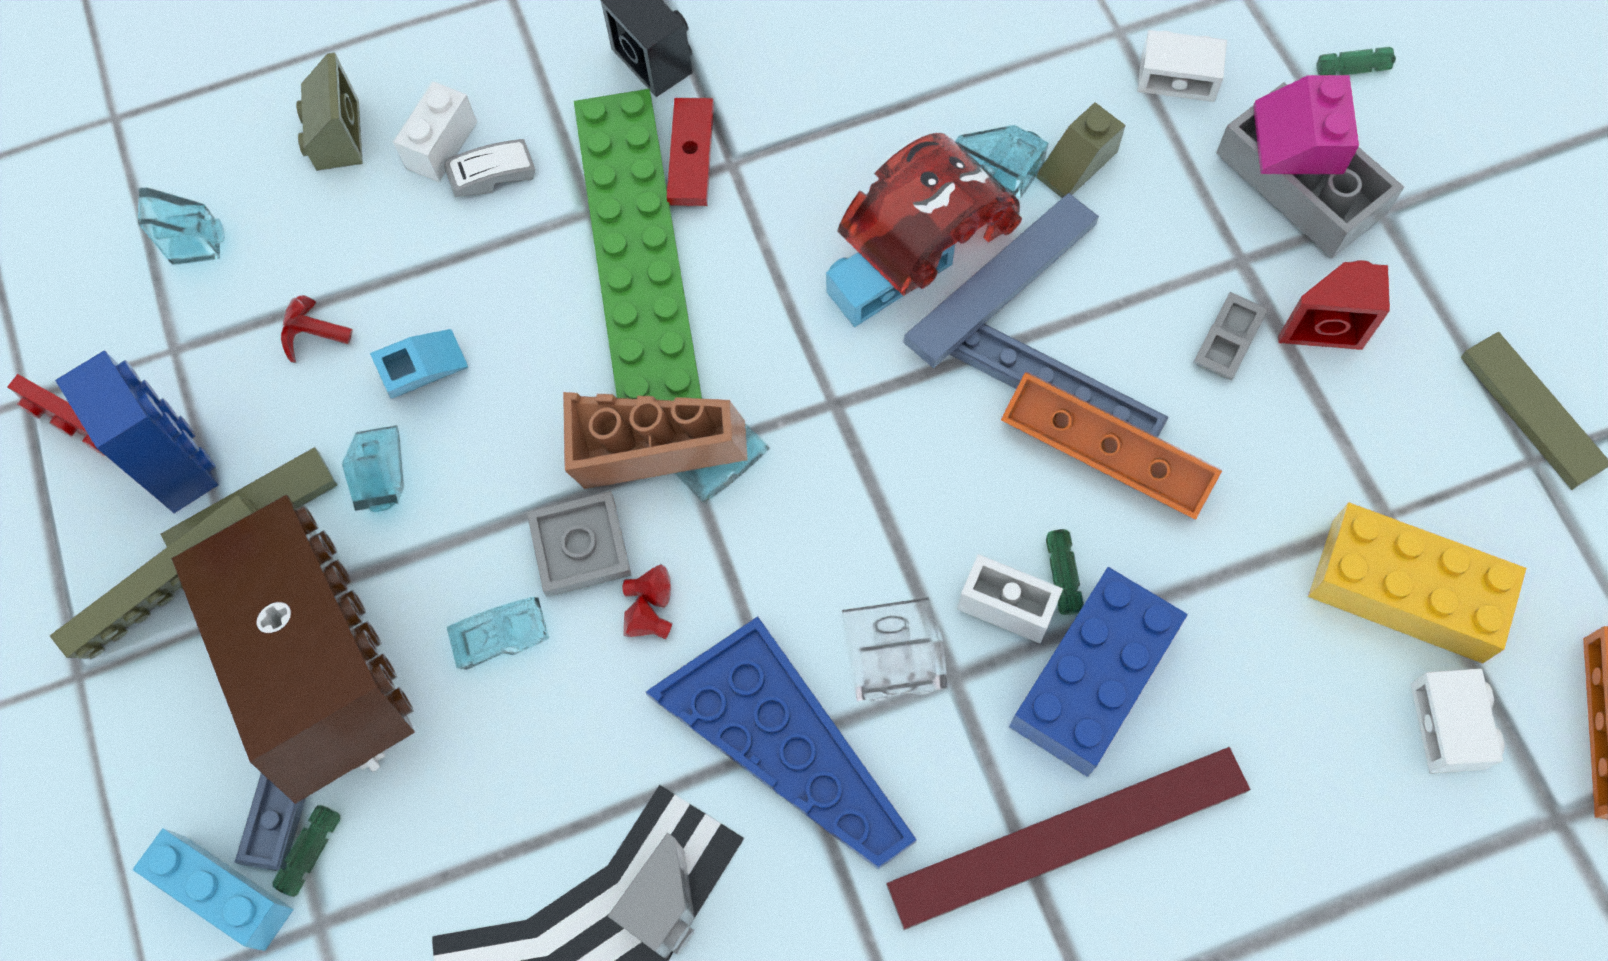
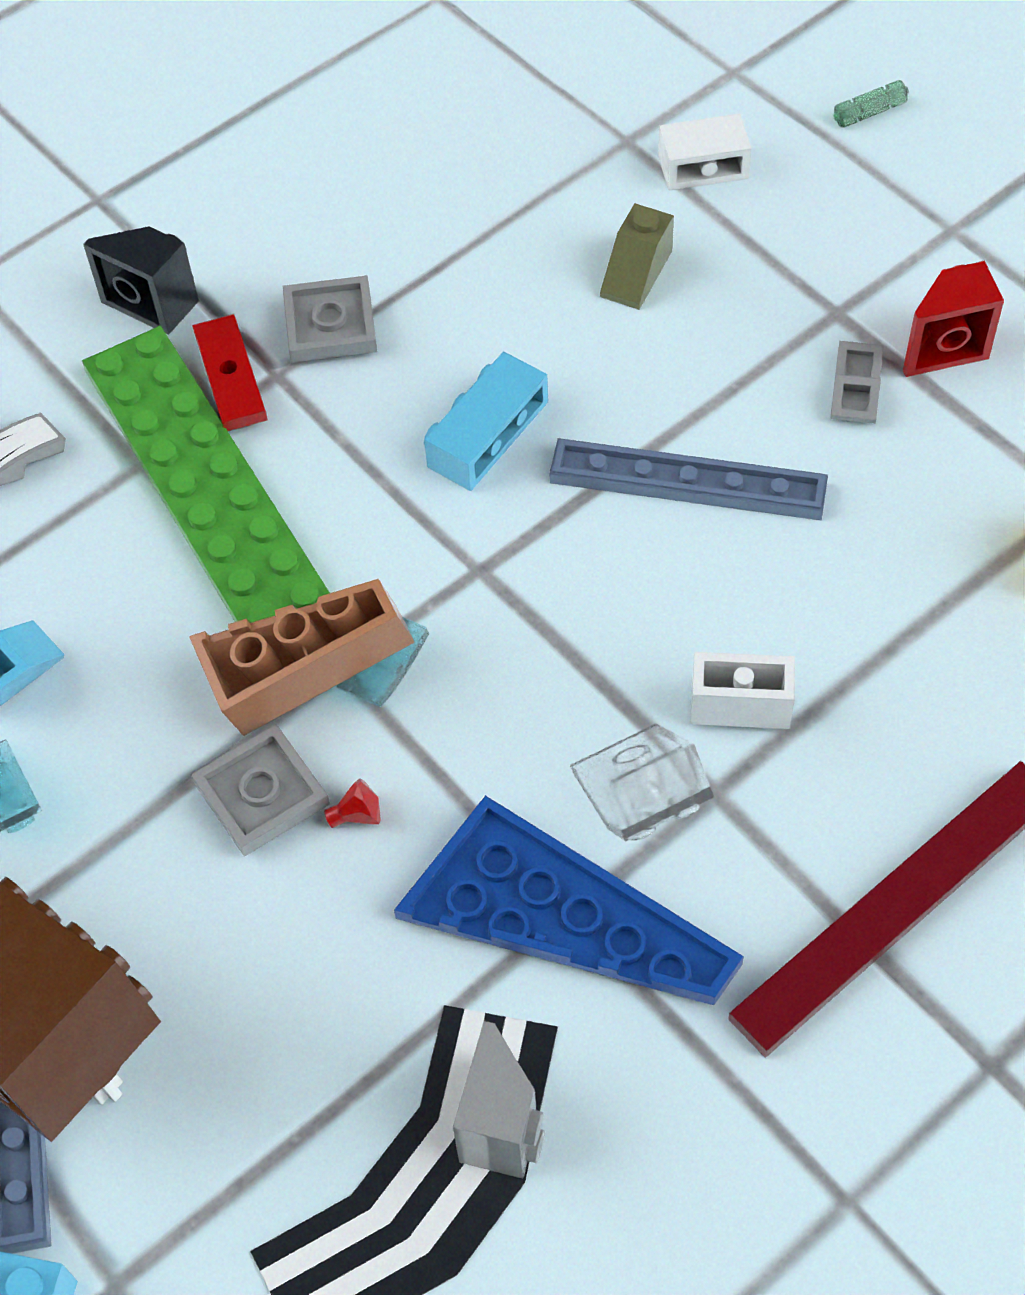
camera: 20 degrees left, 10 degrees down
clear green axle [272,805,340,897] -> none
clear light blue slope [447,597,549,670] -> none
red rock [623,596,673,639] -> none
clear red cylinder [837,133,1022,296] -> none
sand blue tile [903,193,1099,368] -> none
clear light blue slope [953,125,1049,199] -> none
orange piece [1001,372,1222,520] -> none
blue brick [1009,567,1188,777] -> none
clear green axle [1046,529,1084,615] -> none
light grey brick [1216,82,1404,258] -> none
dark pink slope [1253,75,1359,174] -> none
none -> light grey plate [283,275,378,363]

